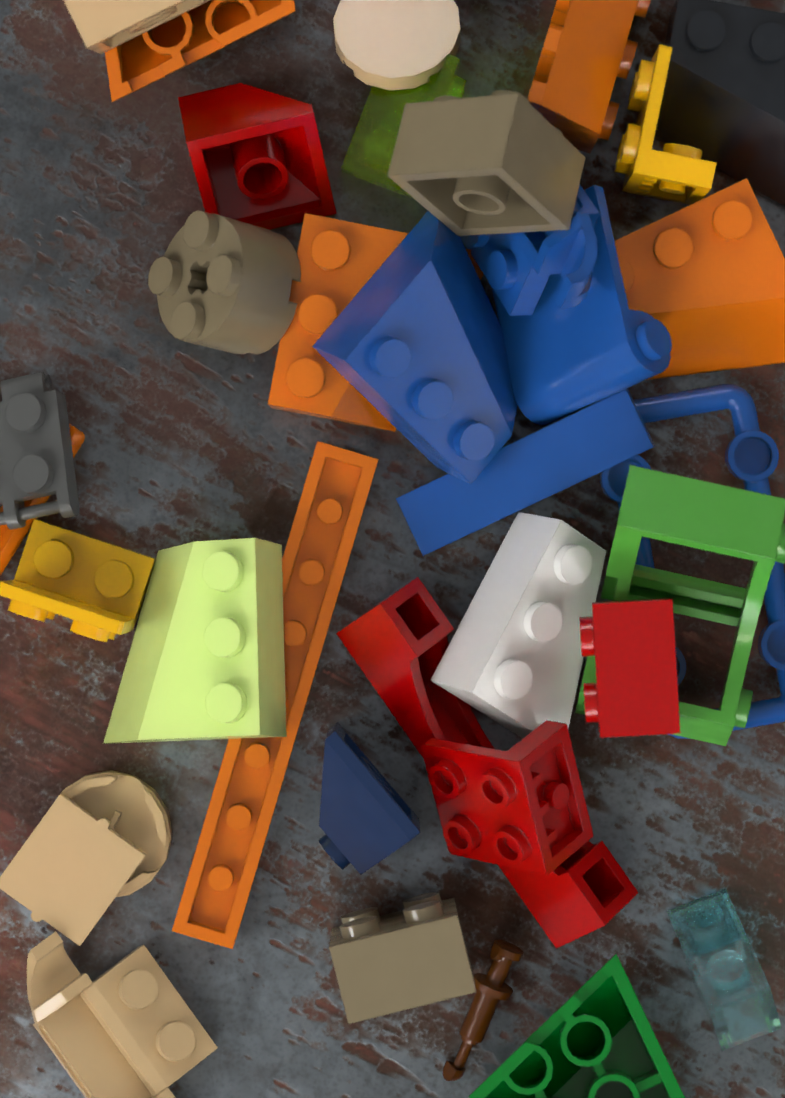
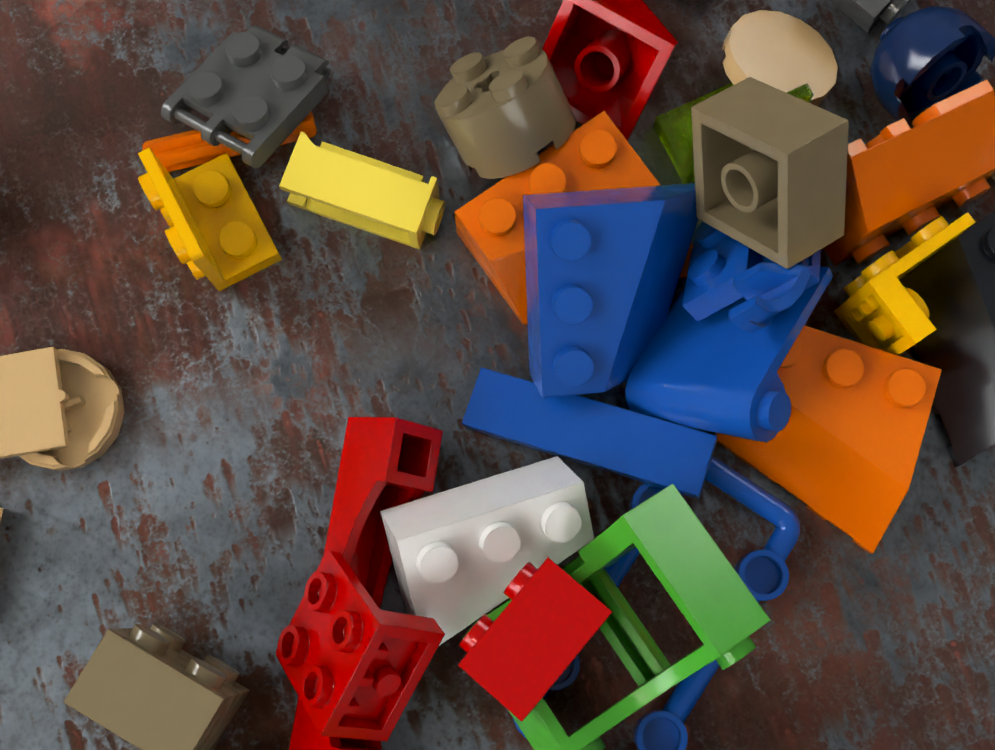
camera: 45 degrees right, 10 degrees down
yellowish green wedge [103,538,287,744] -> none
orange plate [172,441,379,949] -> none
dark blue slope [318,722,420,875] -> none
none -> light yellow window [279,131,446,250]

